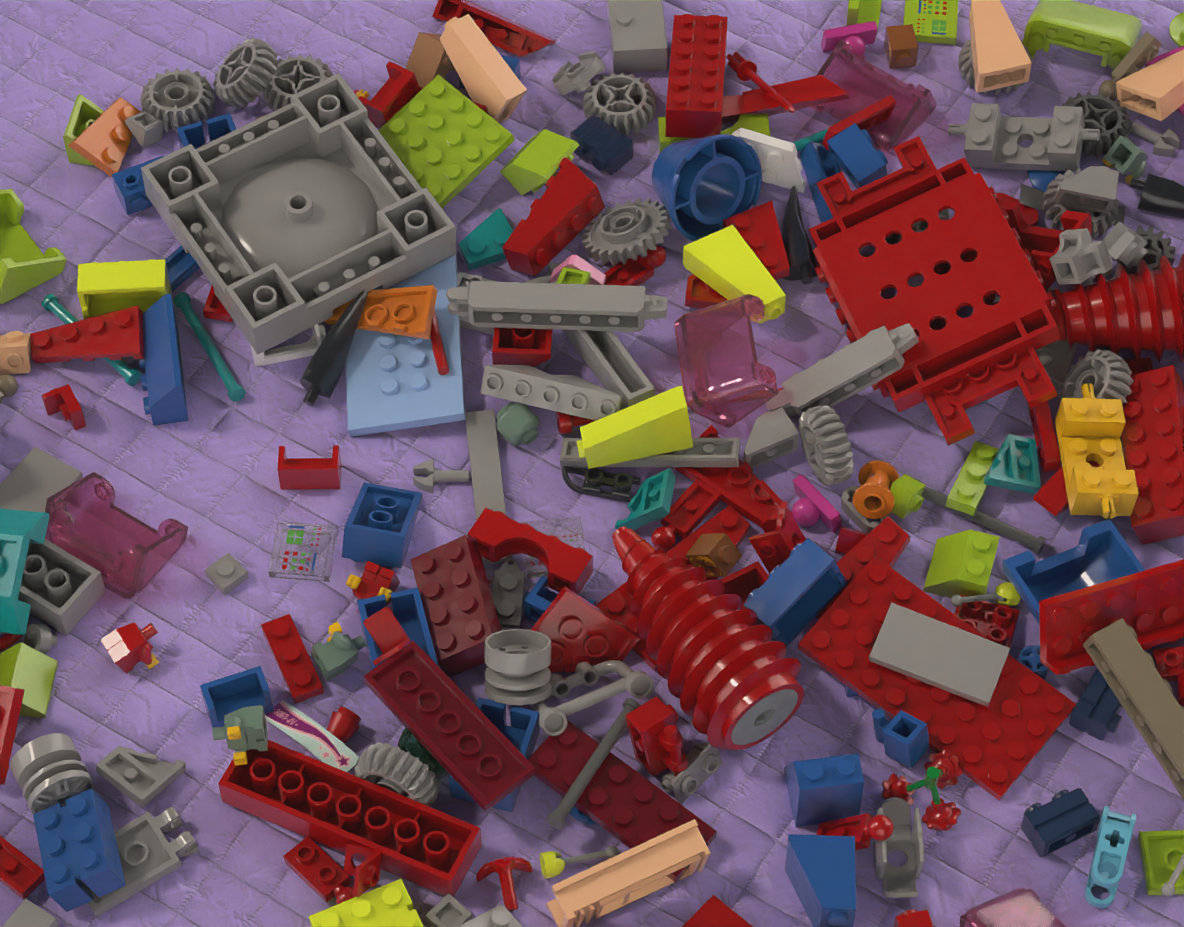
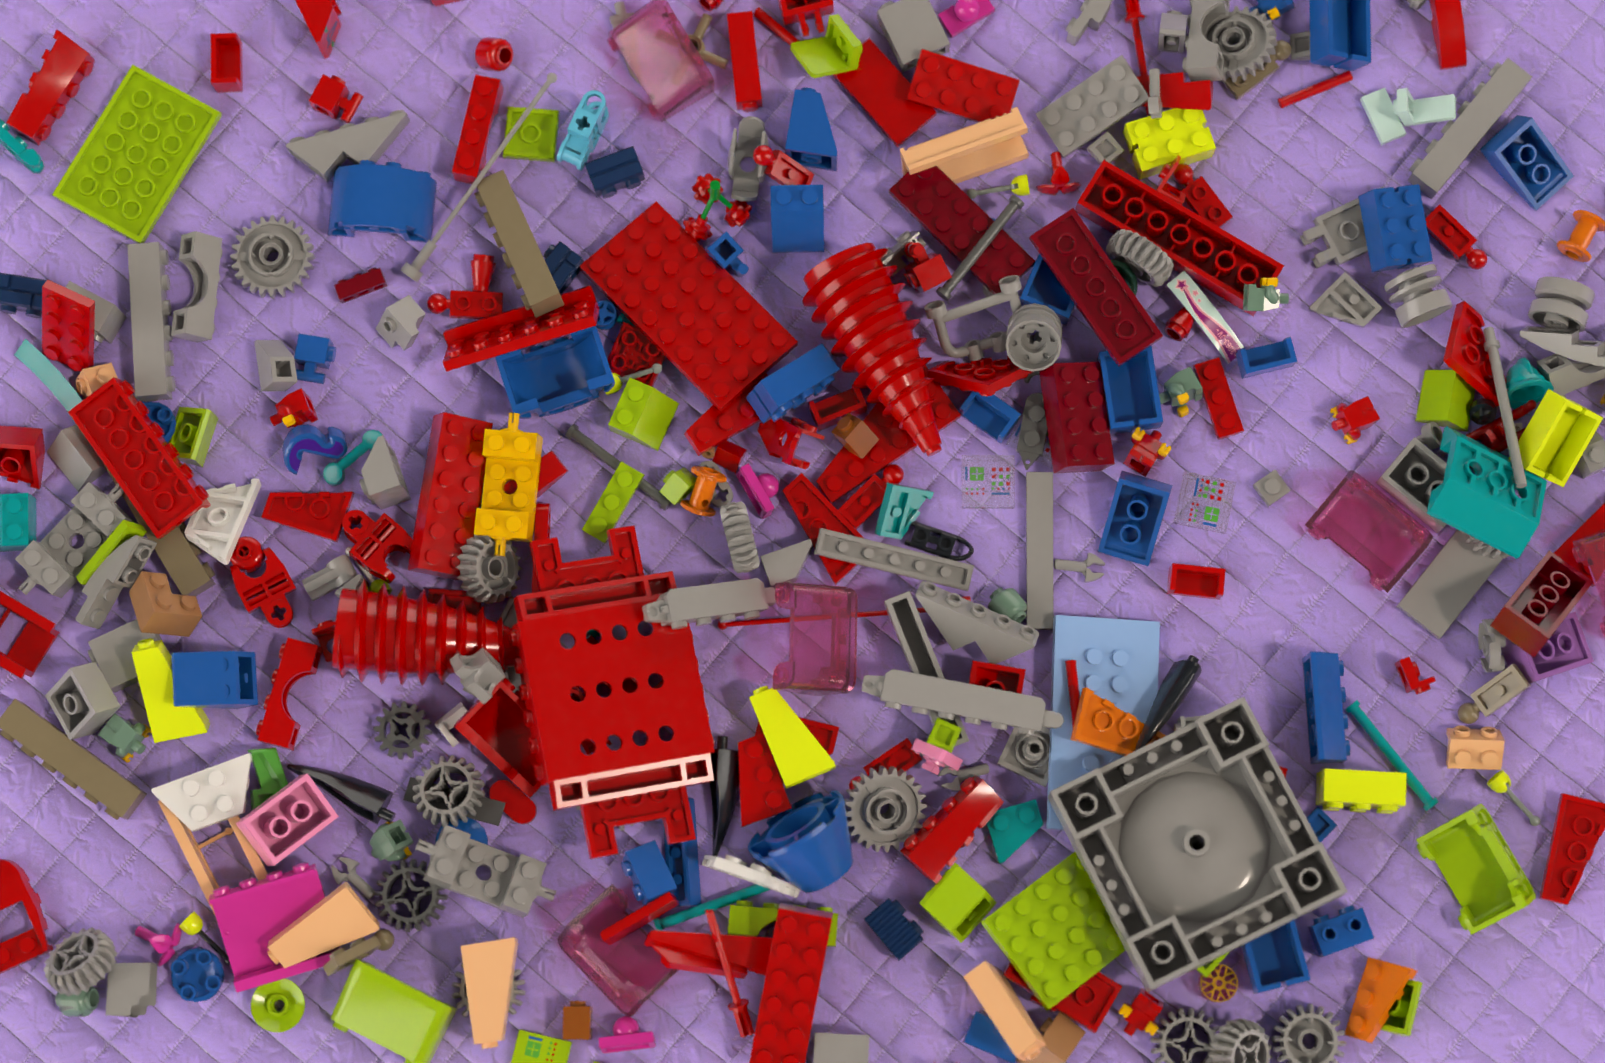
camera: 170 degrees left, 25 degrees up
red wing [30,305,144,363] -> none
light grey slope [125,111,164,147] -> none
teal bar [173,292,246,402] -> none
red panel [358,61,420,126] -> none
red bracket [363,606,411,665] -> none
red arch [467,507,593,595] -> none
light grey plate [552,51,606,96] -> none
neon yellow slope [576,386,694,469] -> none
light grey gear [583,71,656,137] -> none
light grey tile [868,603,1010,707] -> none
teal wing [984,434,1041,494] -> none
light grey slope [1053,166,1119,214] -> none
light grey slope [1102,221,1148,266] -> none

